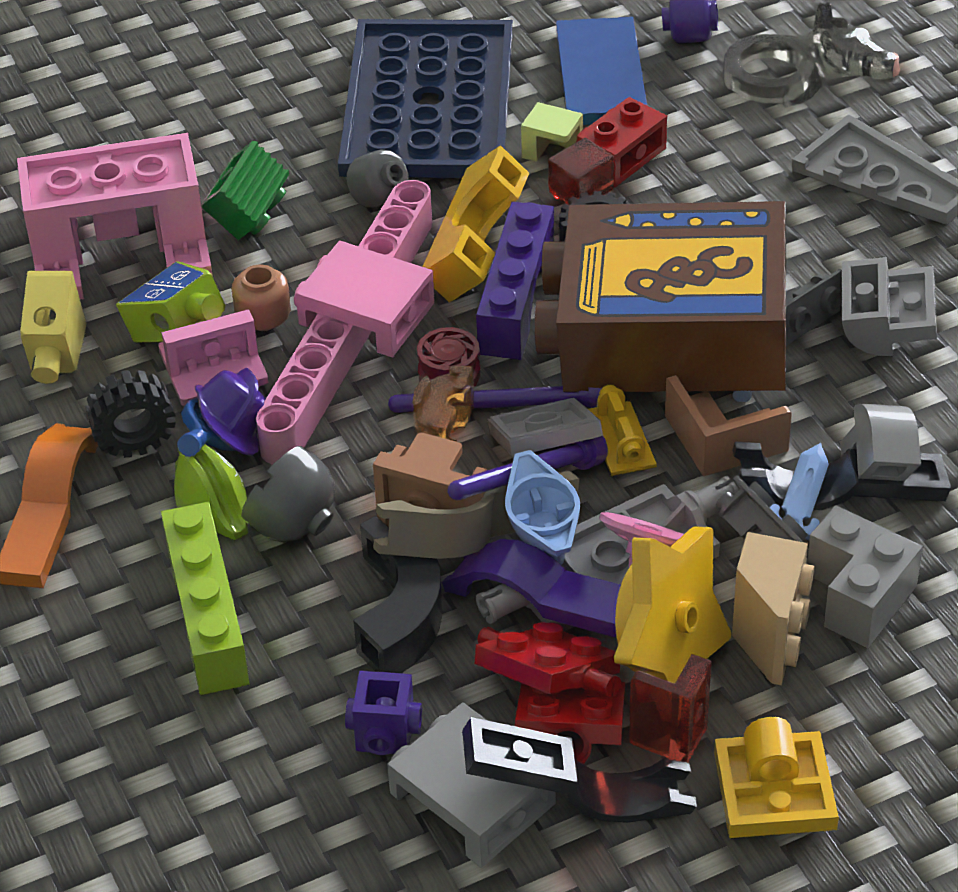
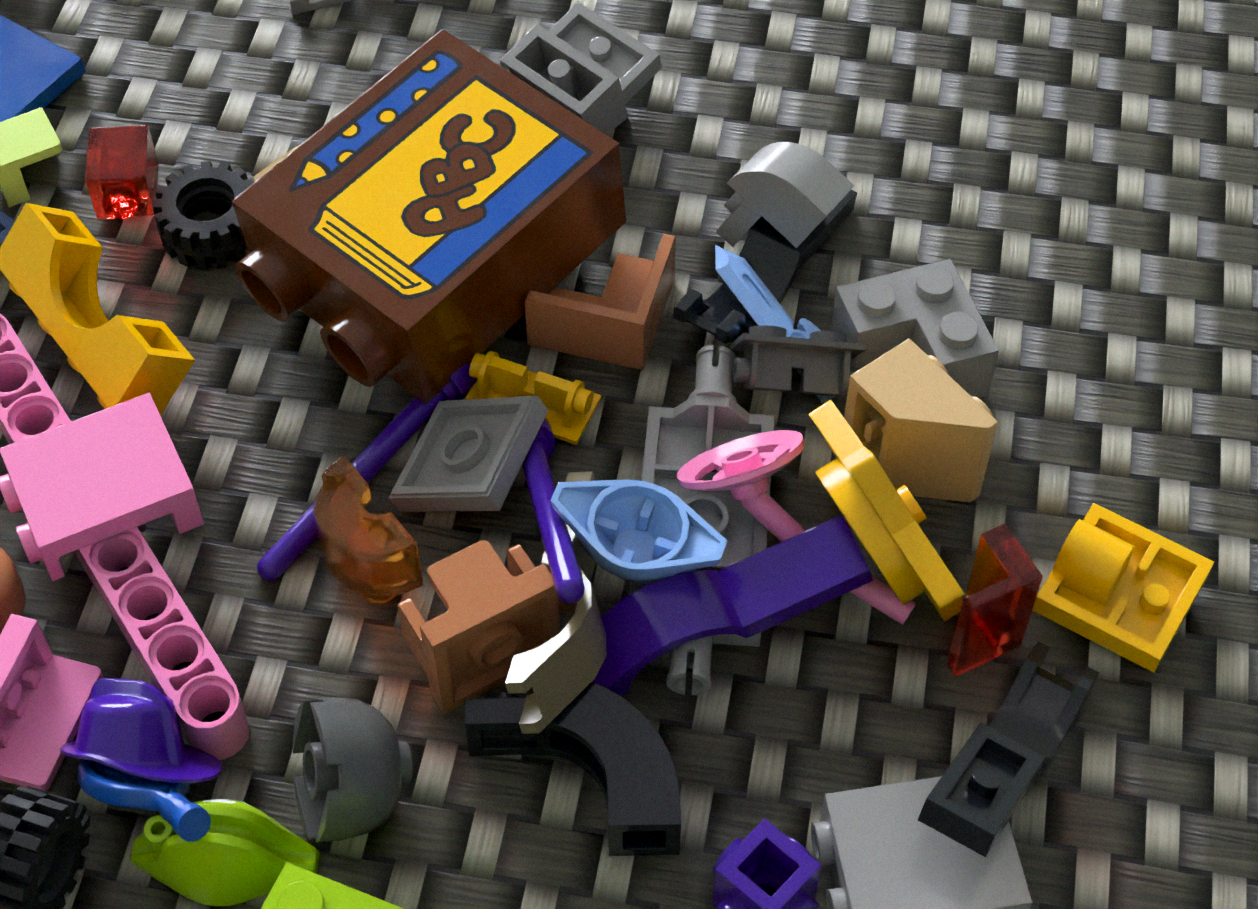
camera: 55 degrees left, 10 degrees up
dark red wheel [417,327,481,393] -> none
red plate [474,622,621,698] -> none
dark purple arch [476,202,554,360] -> none
red plate [515,682,625,764] -> none
red brick [576,97,667,188] -> none

